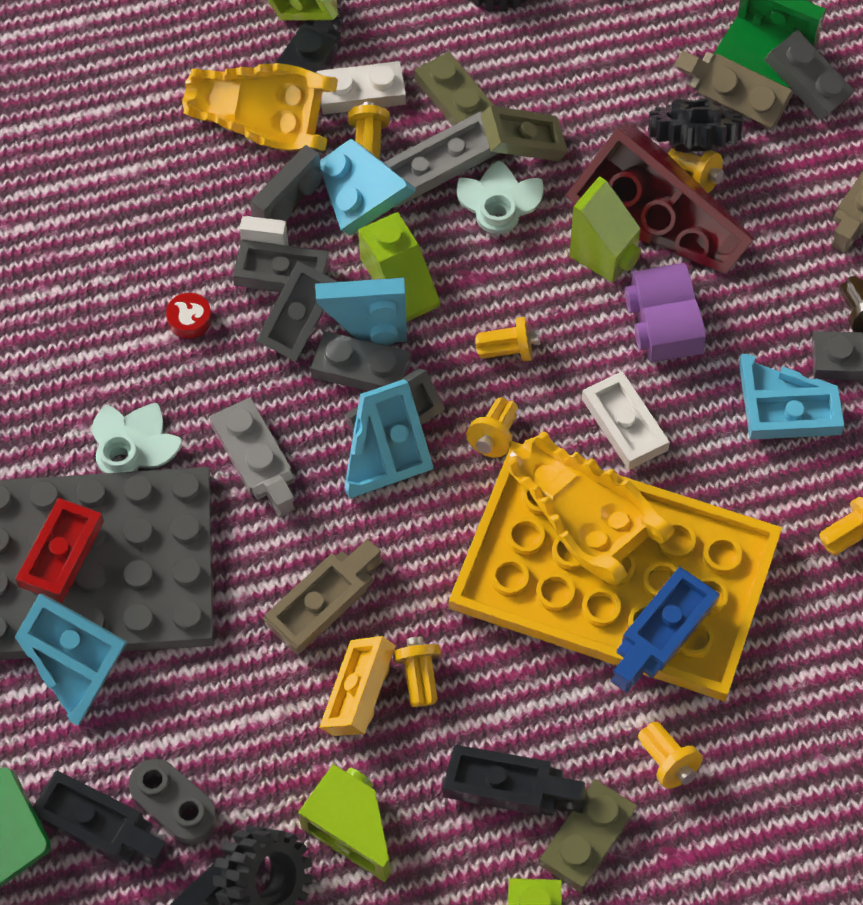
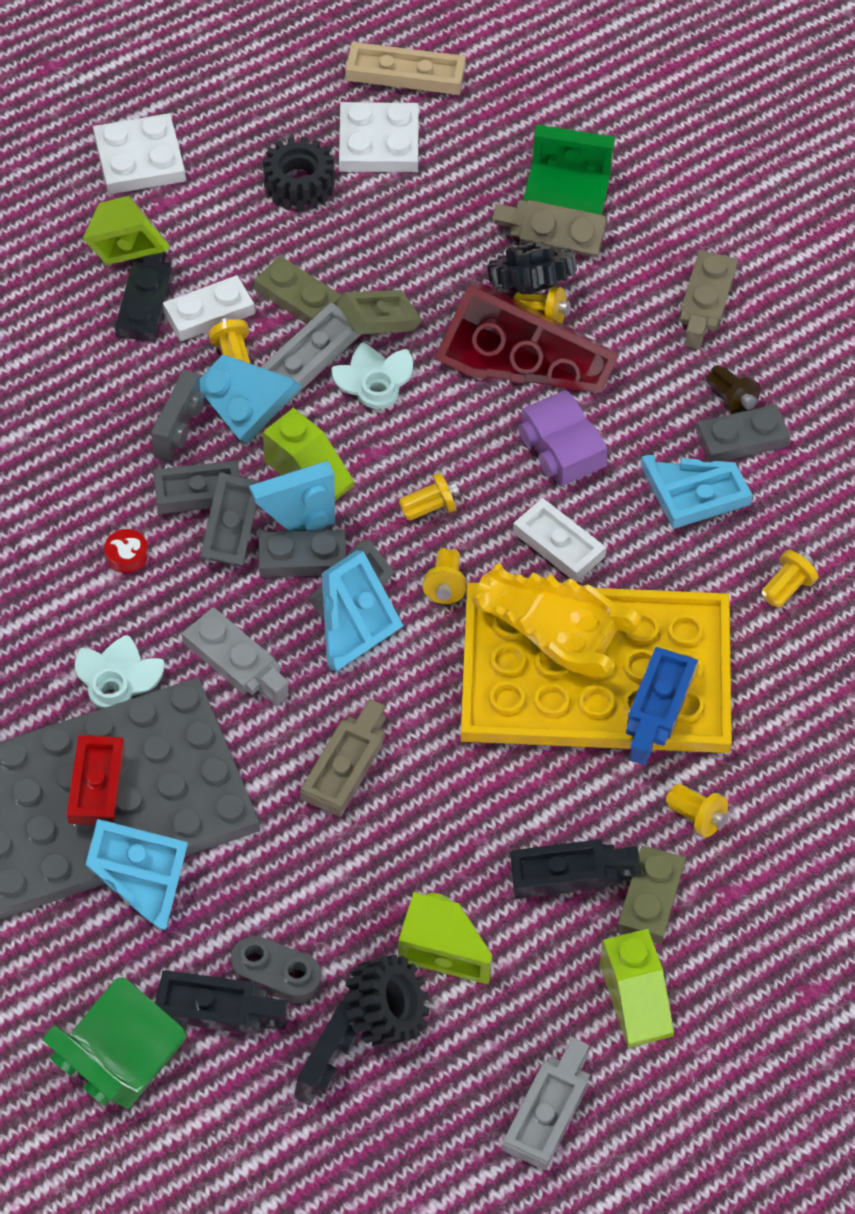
camera: 20 degrees left, 5 degrees down
yellow animal [182,63,338,151] -> none
white tile [239,216,289,246] -> none
yellow plate [319,636,396,736] -> none
yellow piece [393,637,442,708] -> none
lime slope [569,176,641,283] -> none
dark grey plate [764,30,855,121] -> none

